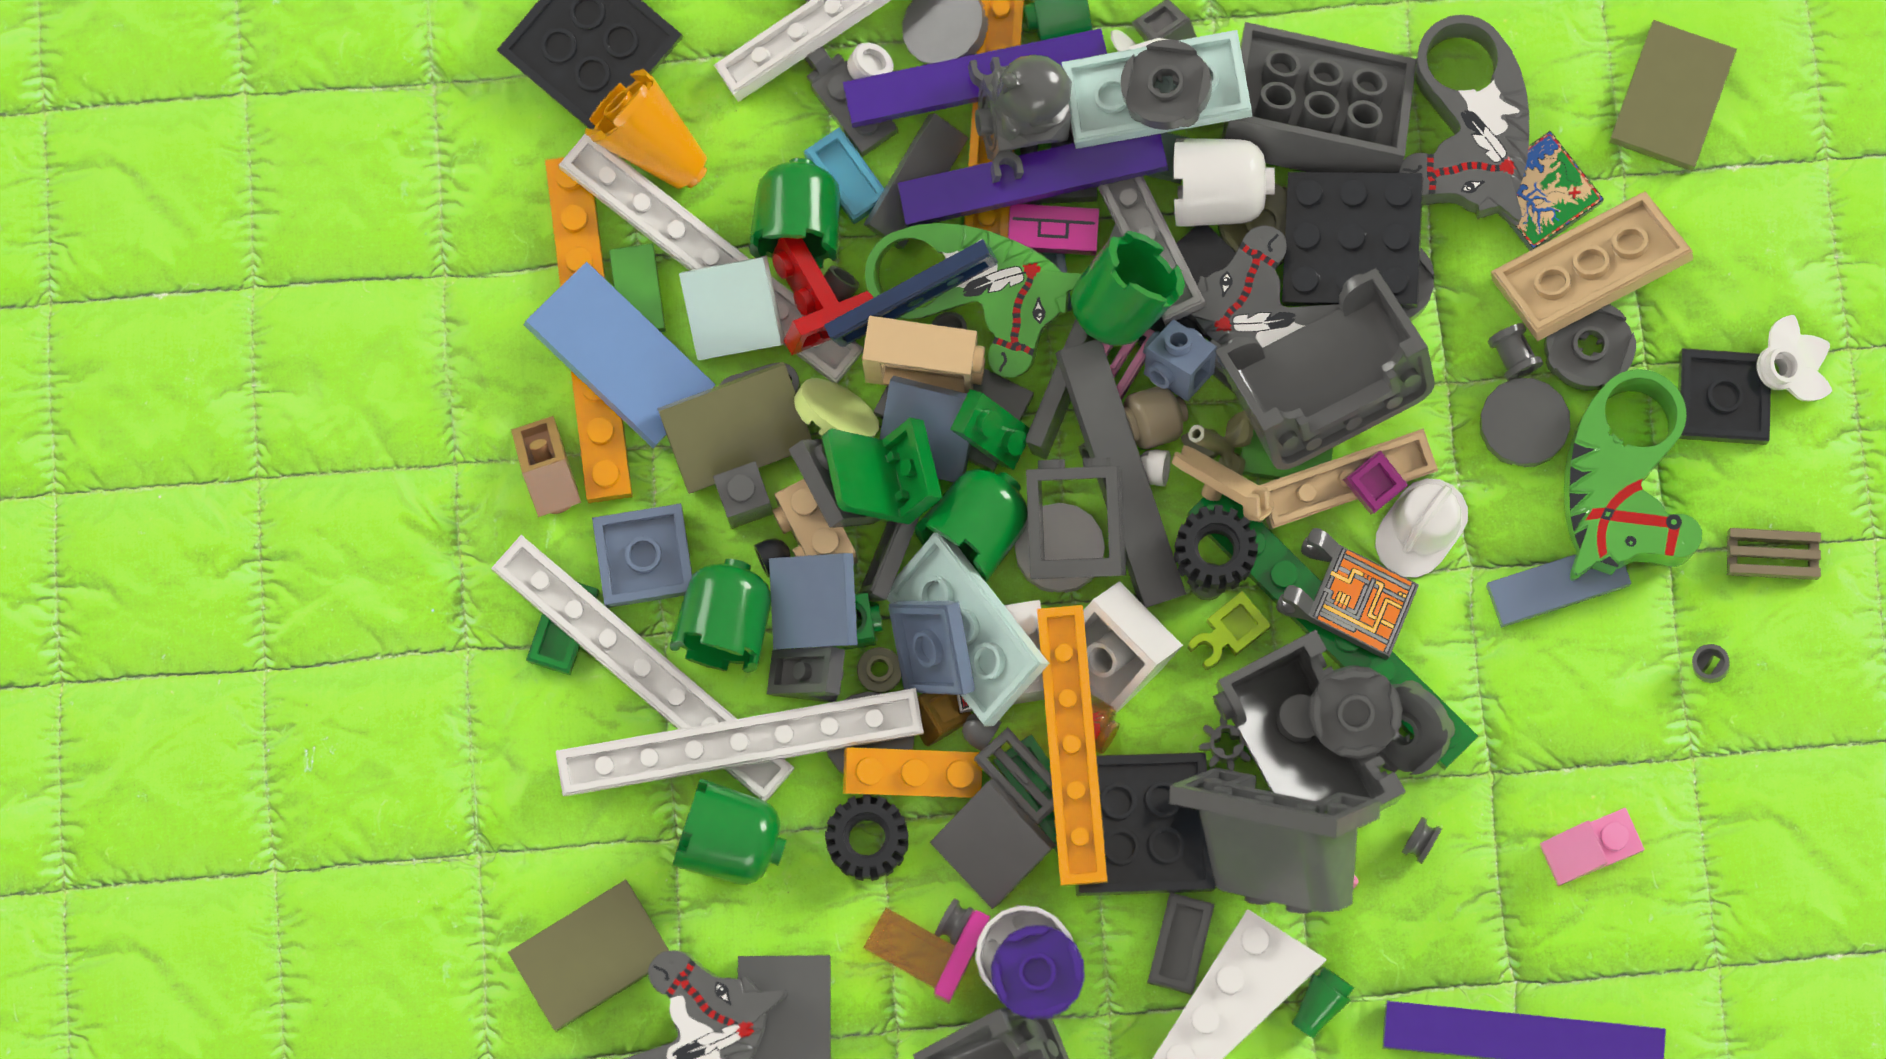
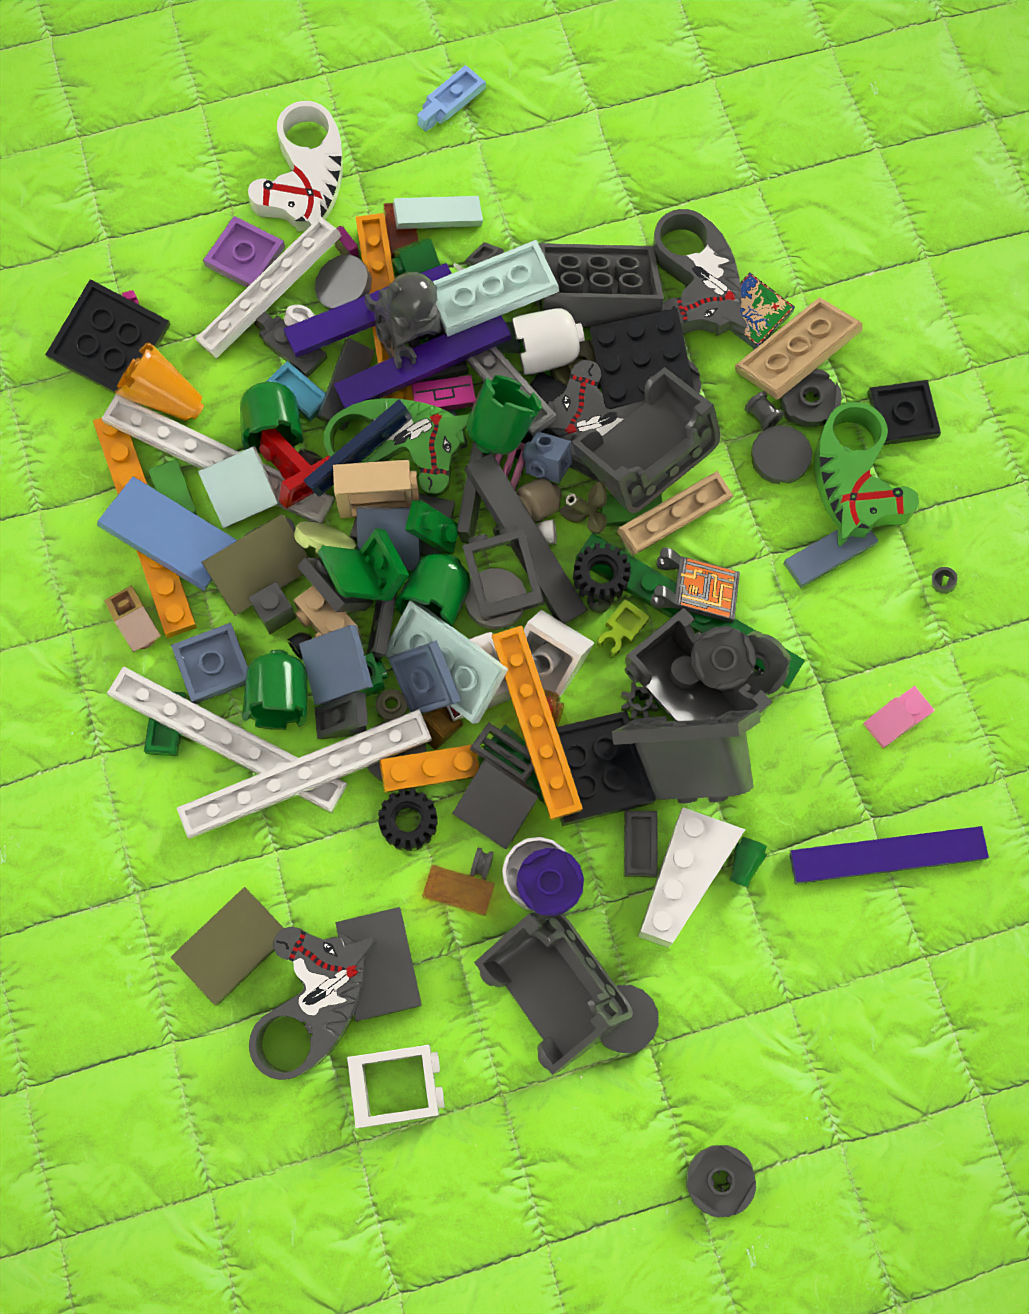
camera: 20 degrees left, 5 degrees down
green cylinder [672,778,787,885] -> none
dark pink tile [934,910,990,1004] -> none
dark grey hinge [962,713,1001,752] -> none
dark grey plate [1120,40,1212,130] -> none
tan piece [1172,445,1274,522] -> none
magenta tile [1343,450,1408,515] -> none
white piece [1375,479,1468,577] -> none
dark grey bush [1402,817,1442,864] -> none
olive tile [1609,20,1737,172] -> none
dark tan tile [1727,528,1821,580] -> none
white plate [1757,315,1832,402] -> none

